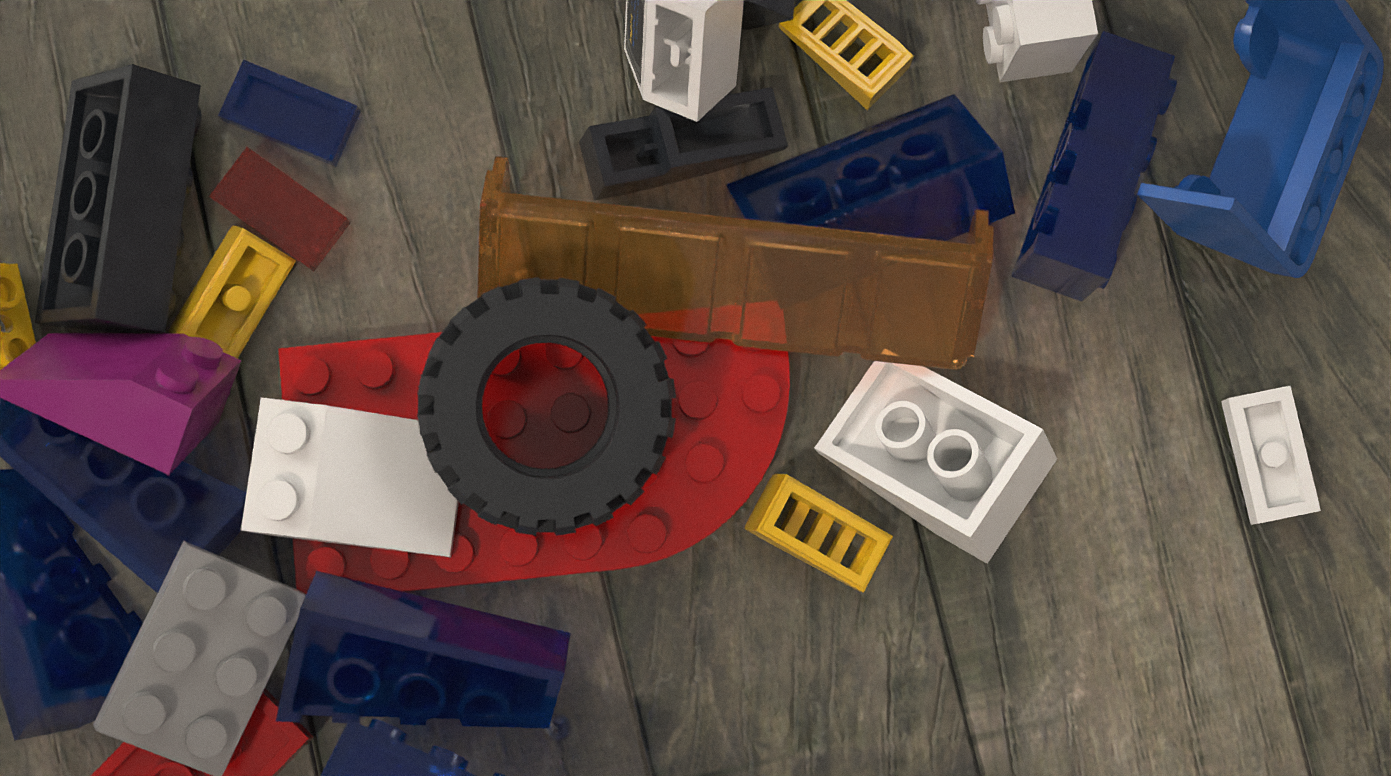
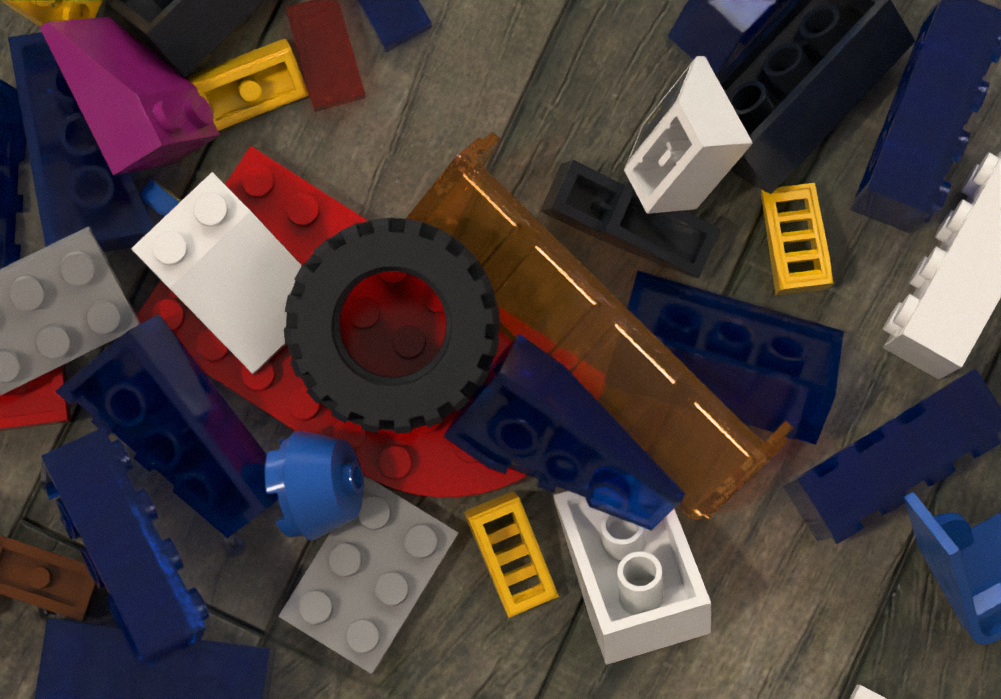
camera: 35 degrees right, 0 degrees up
none -> blue tile [140,178,182,217]
none -> blue cone [265,430,364,540]
none -> light grey plate [278,476,459,674]
none -> clear blue wedge [443,334,685,531]

